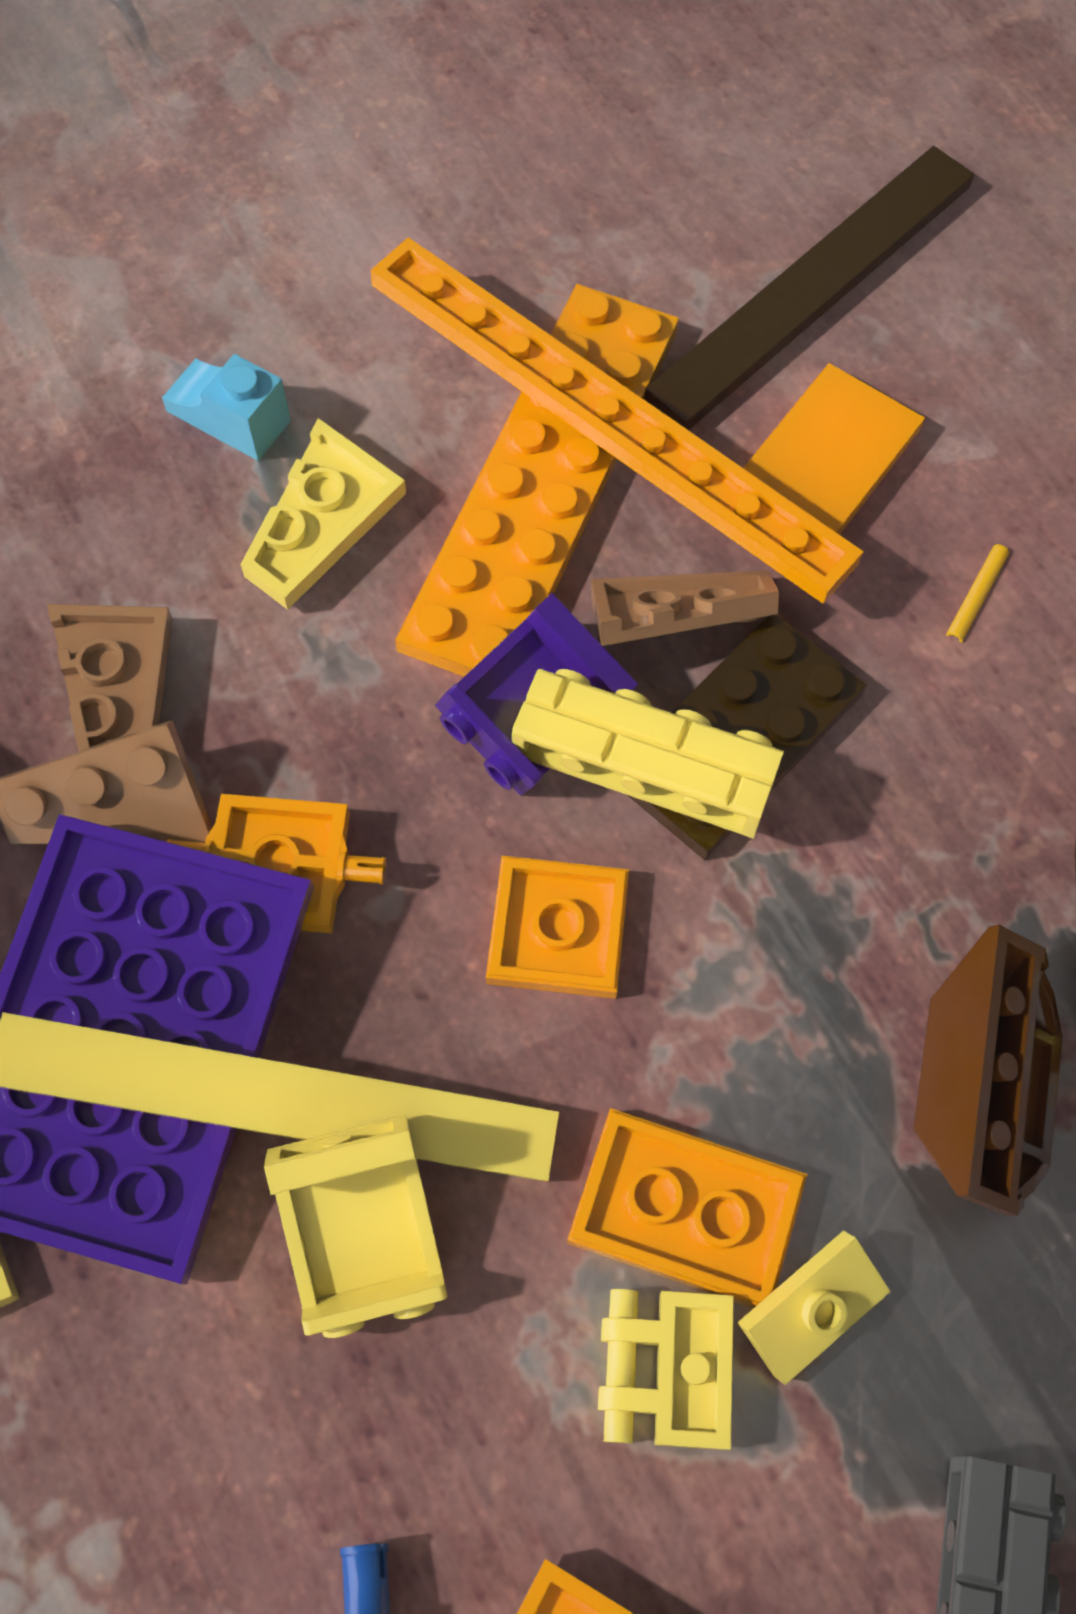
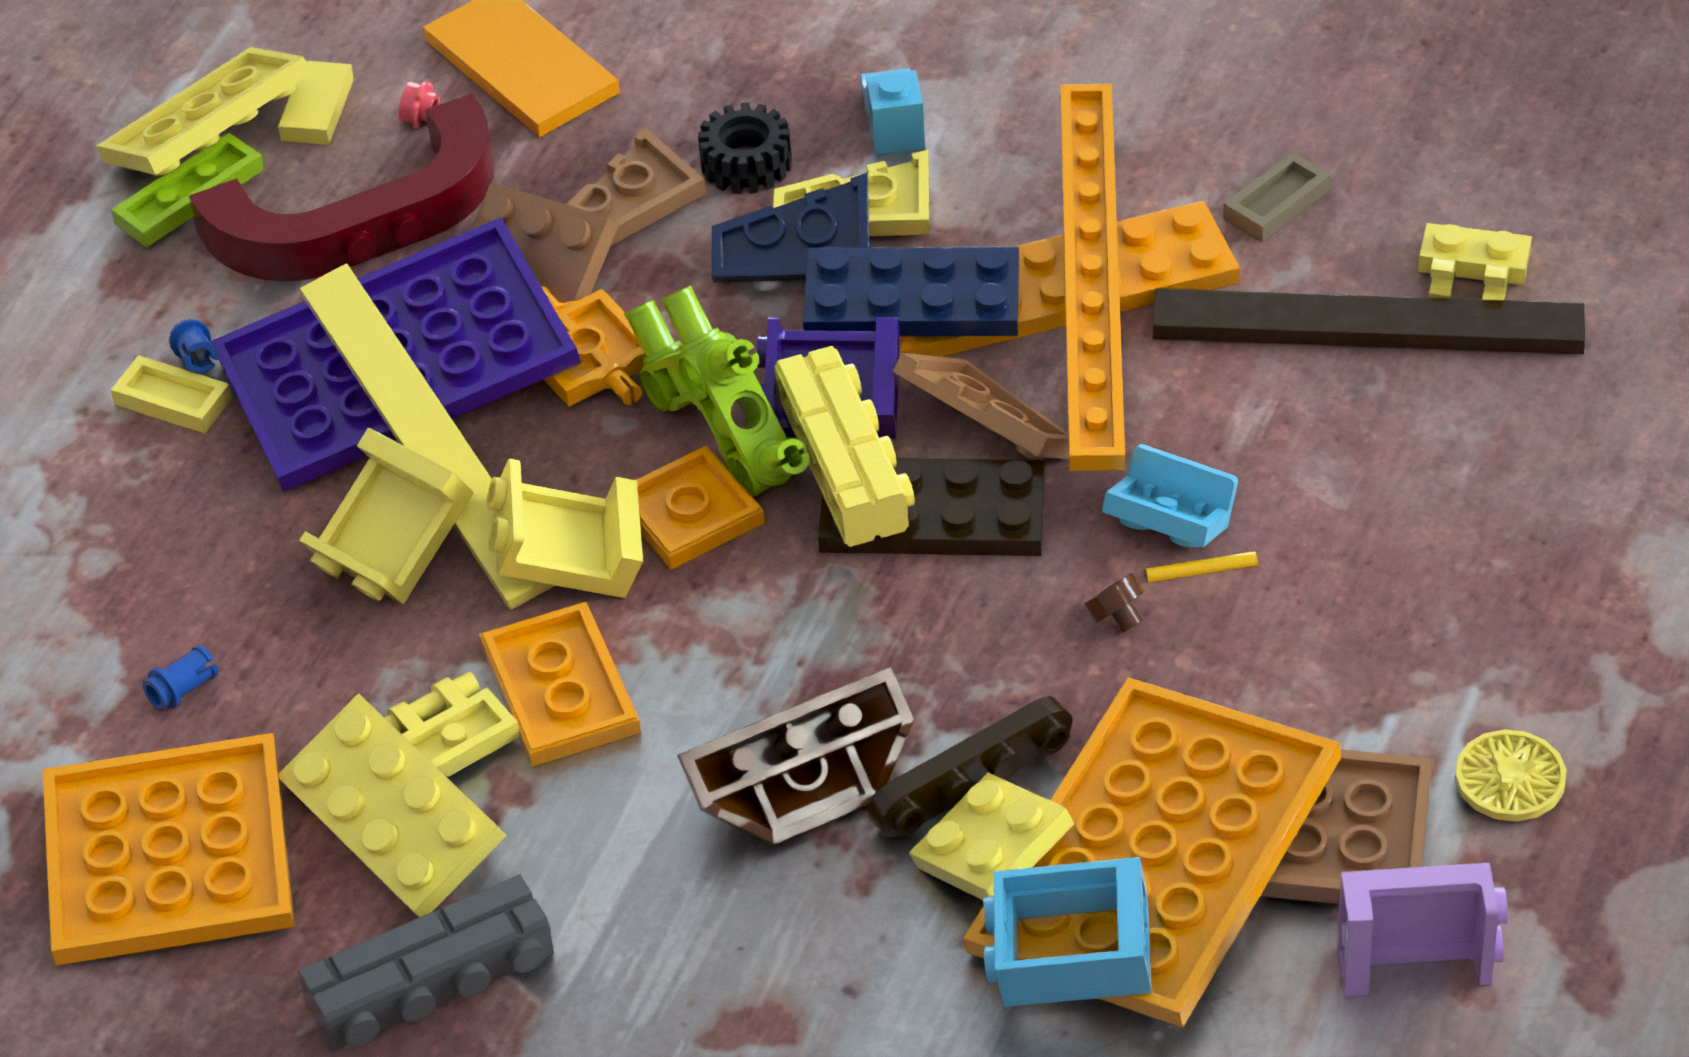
camera: 55 degrees right, 20 degrees down
light yellow plate [737,1231,891,1385] -> none
light orange tile [743,363,925,535] -> none
none -> light yellow plate [279,693,507,918]
none -> light yellow panel [487,459,643,598]
none -> lime pin [624,285,810,497]
none -> black tyre [698,103,792,194]
none -> dark blue wing [712,172,870,282]
none -> dark blue plate [803,246,1020,337]
none -> reddish brown tile [1084,573,1144,632]
none -> medium azure bracket [1102,444,1238,548]
none -> dark tan tile [1223,151,1331,242]
none -> light yellow plate [1418,223,1532,300]

